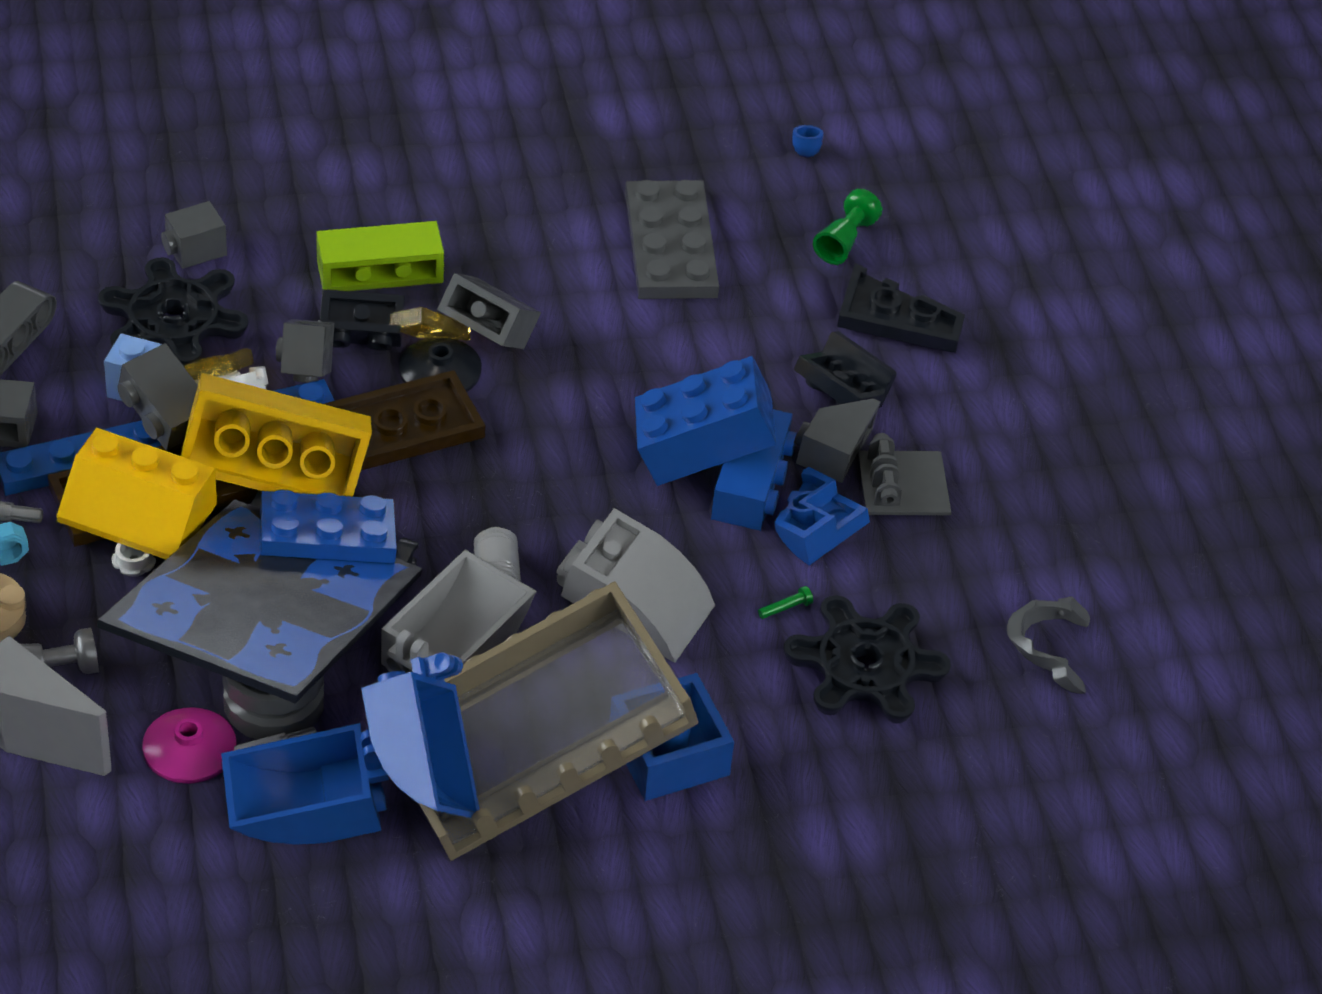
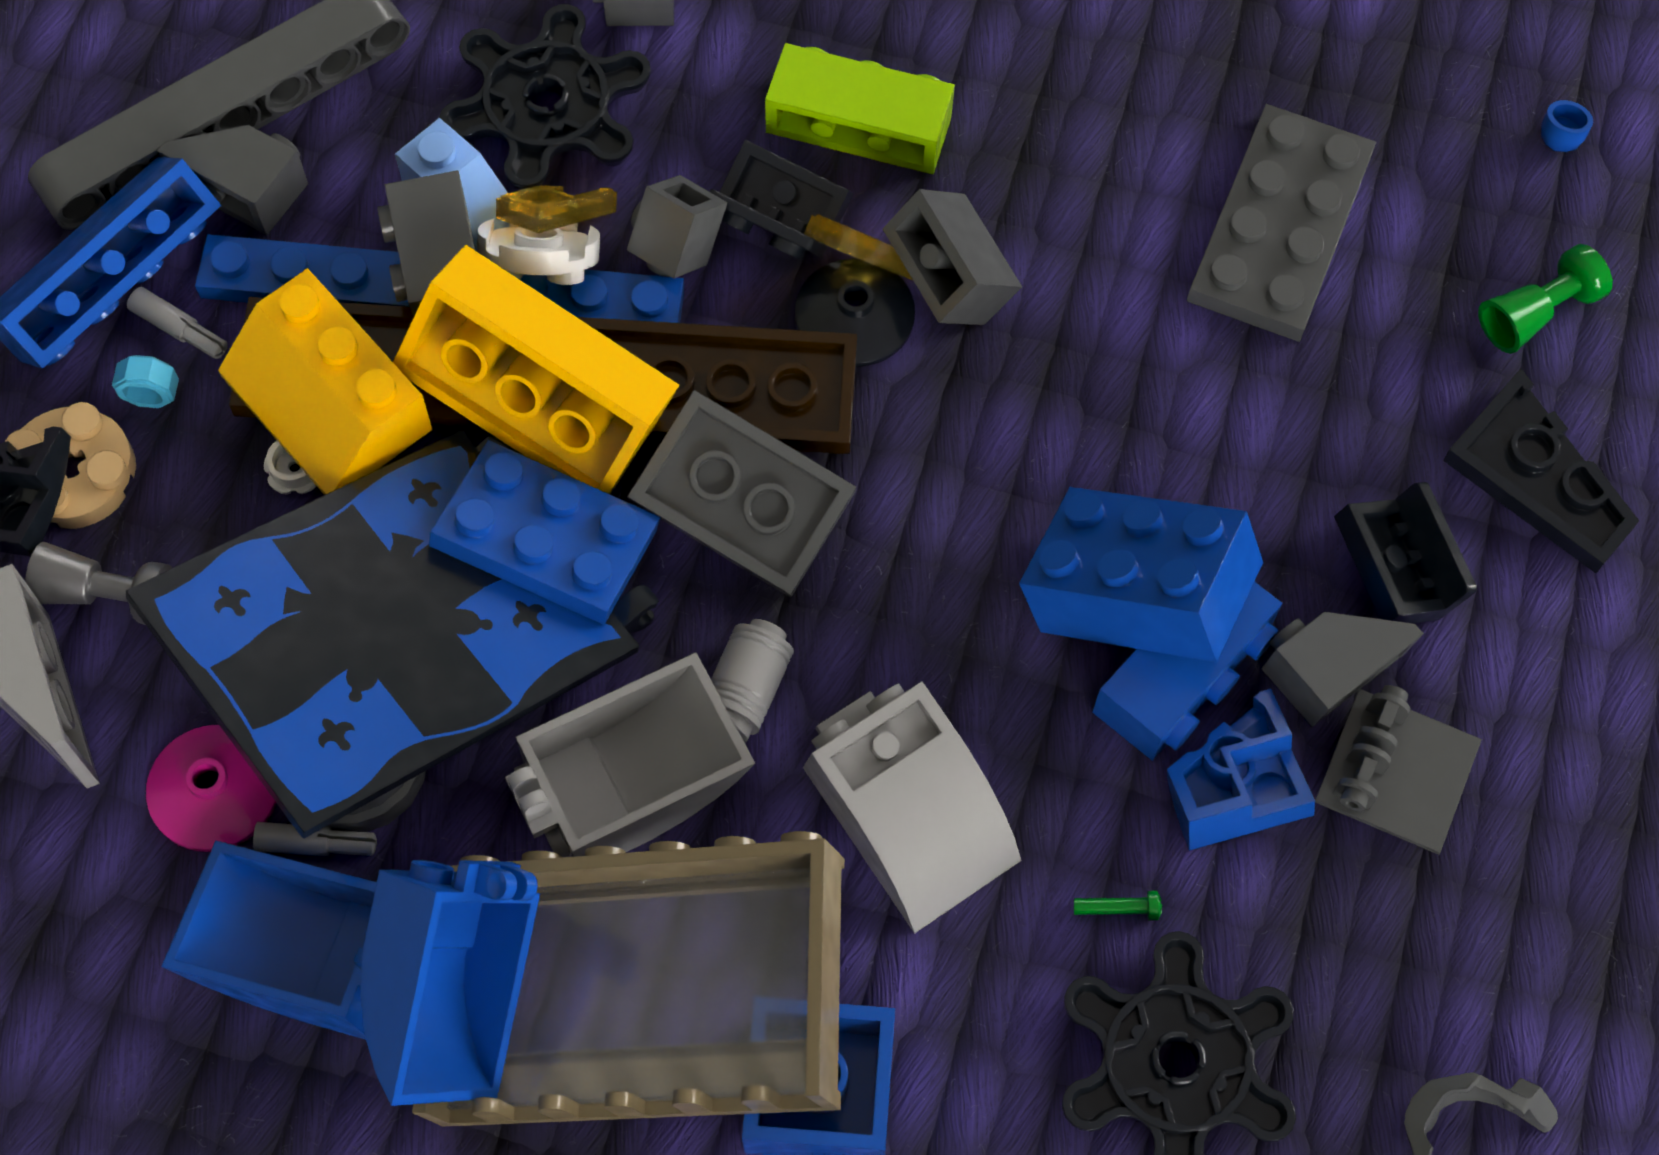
camera: 30 degrees right, 20 degrees up
none -> dark grey plate [627,390,856,598]

